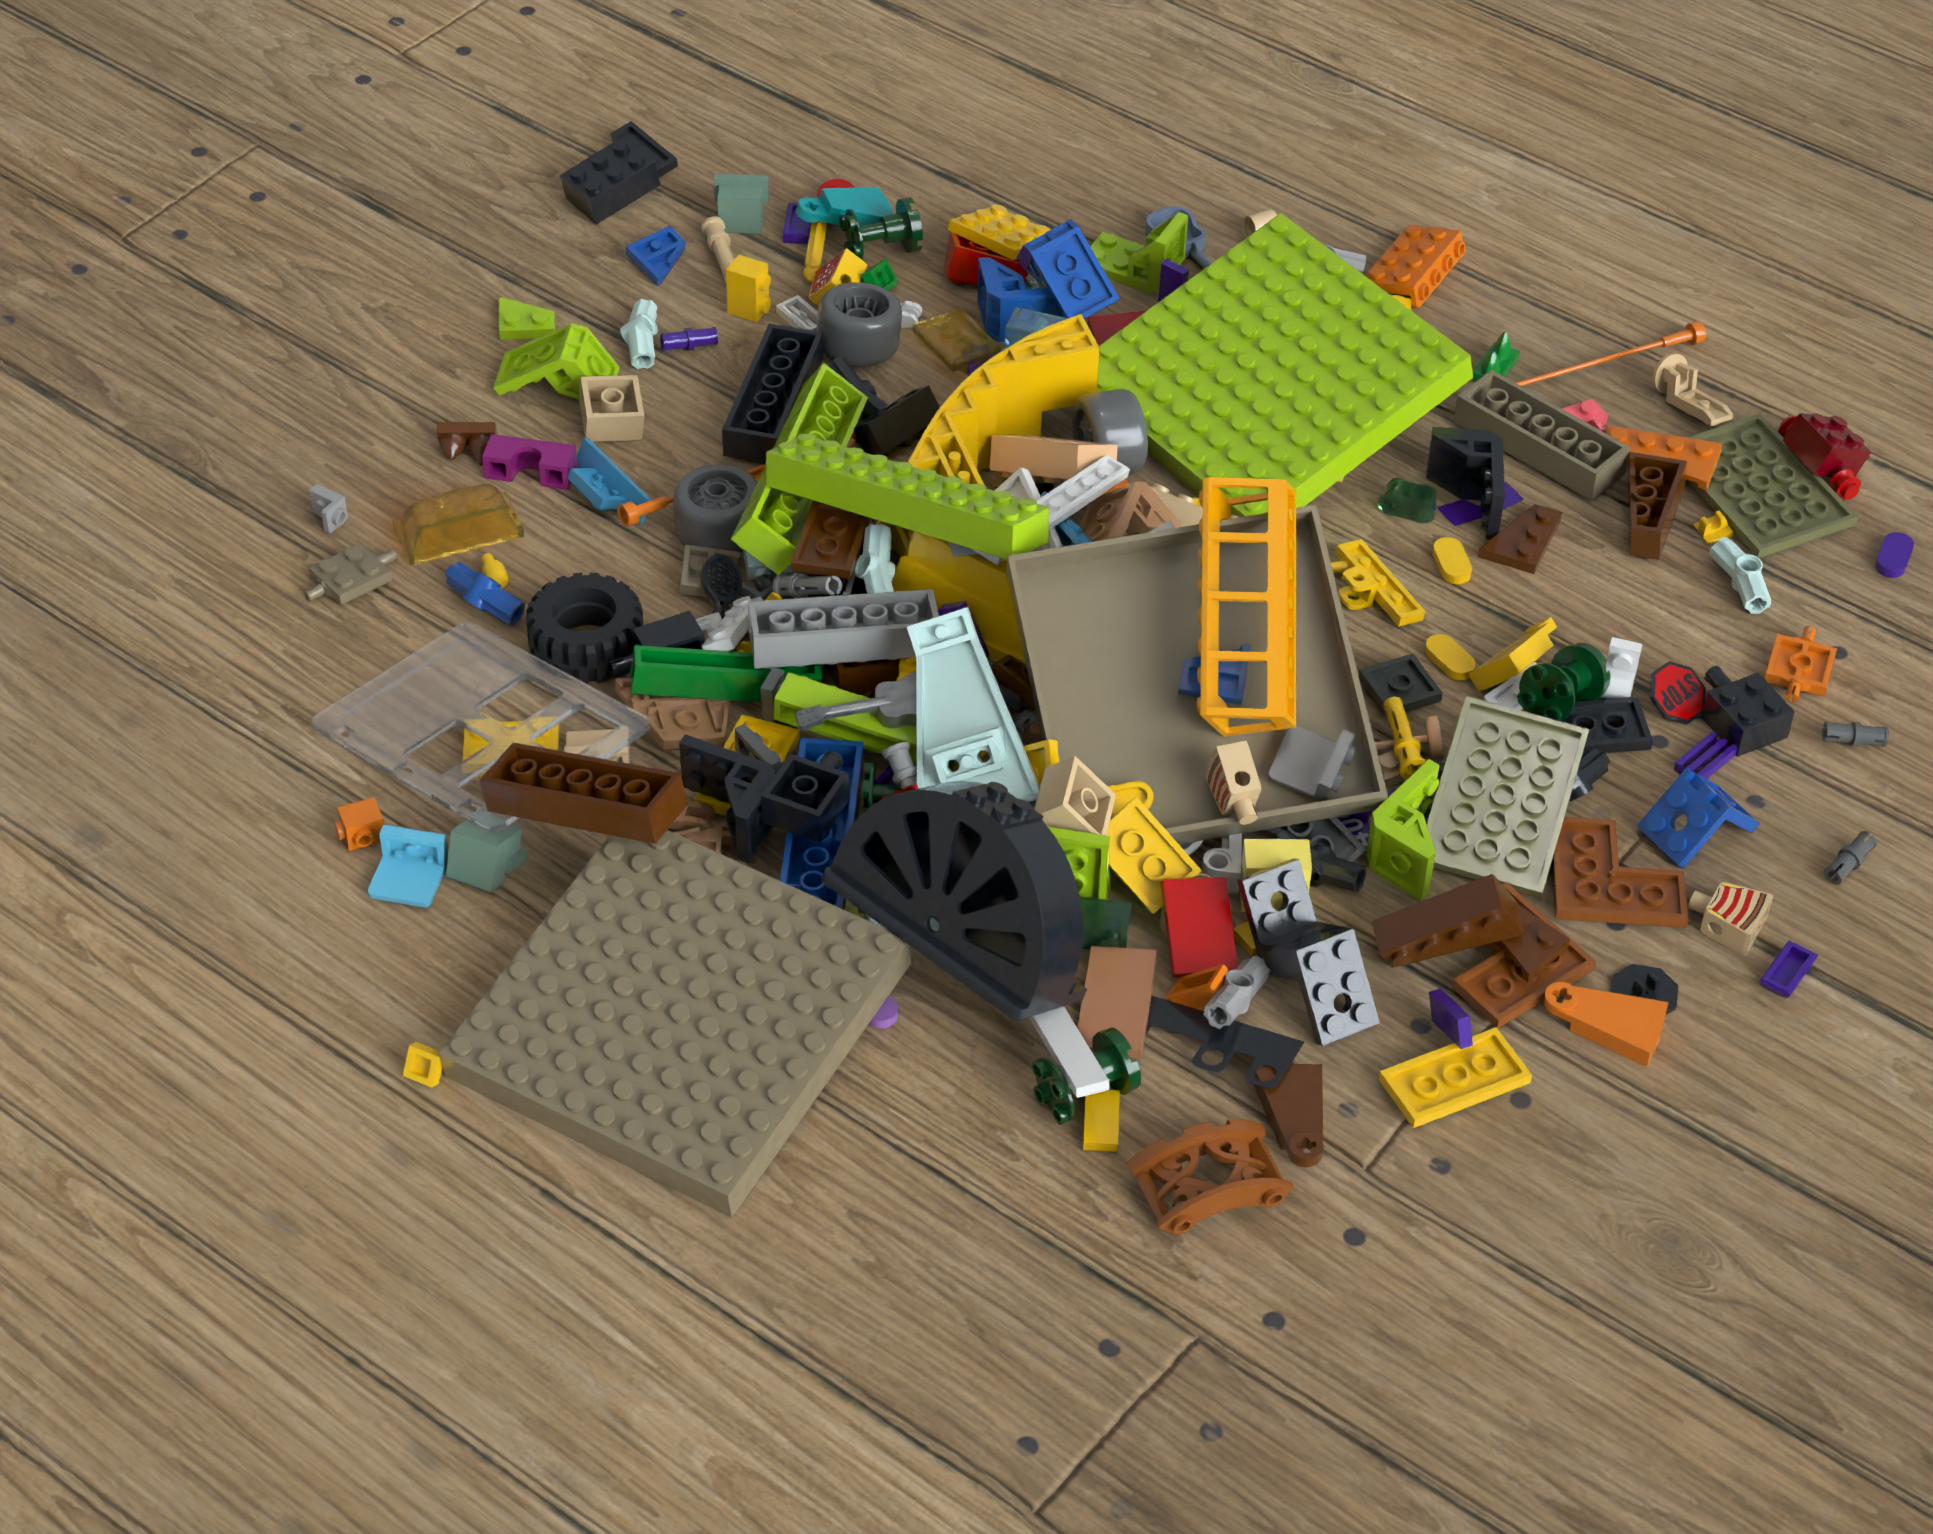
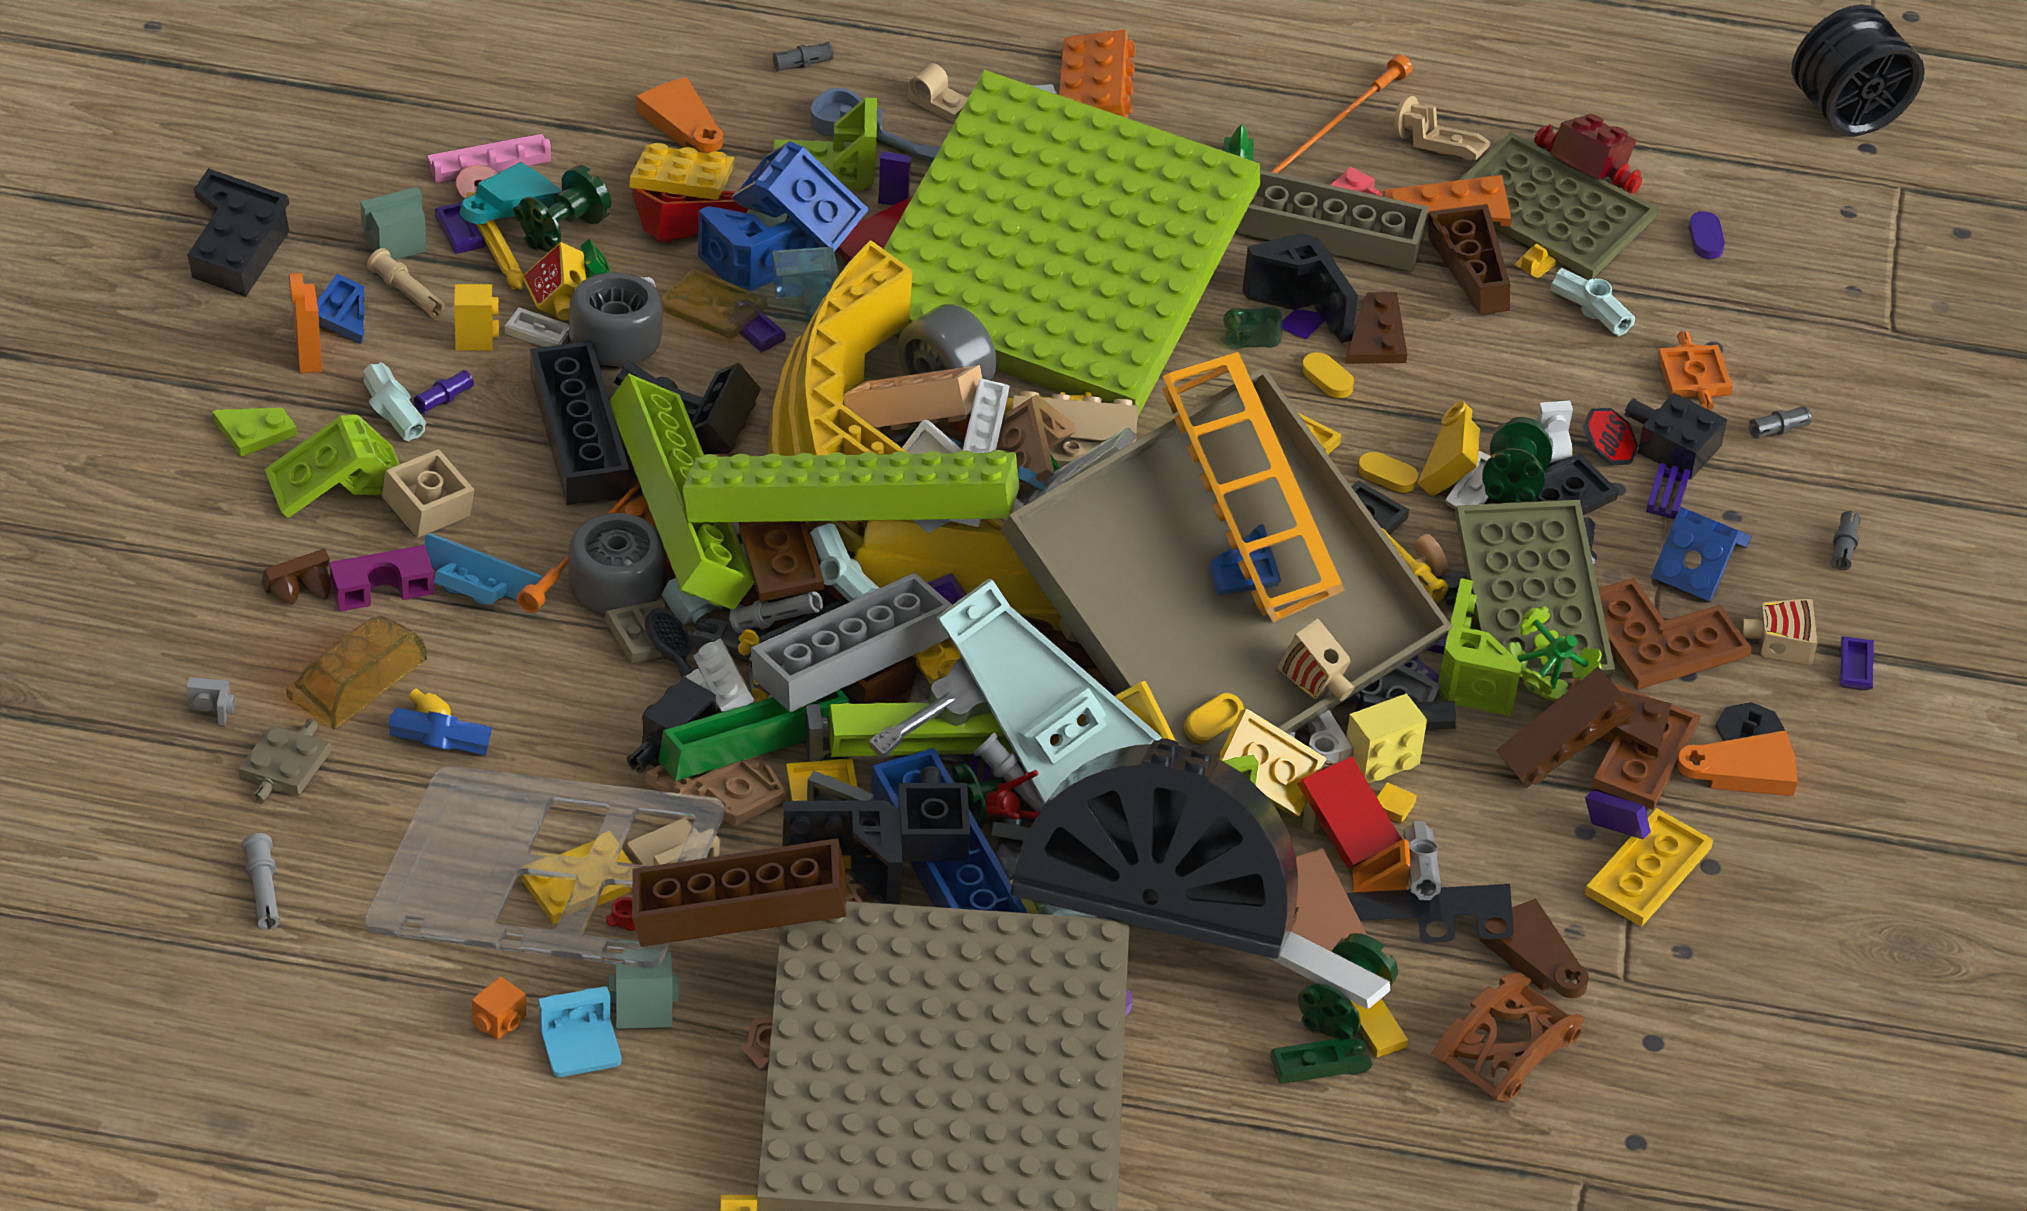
camera: 30 degrees left, 0 degrees up
black tyre [526,572,644,685] -> none
tan brick [1034,756,1116,835] -> none
bracket [1237,858,1380,1046] -> none
dark grey bracket [1268,725,1356,801] -> none
none -> light grey pin [242,833,280,930]
none -> orange piece [289,272,322,374]
none -> bright pink hinge [427,134,551,183]
none -> orange piece [636,77,723,153]
none -> dark grey pin [773,42,834,71]
none -> dark green hinge [1270,1038,1373,1084]
none -> lime plant [1508,606,1602,701]

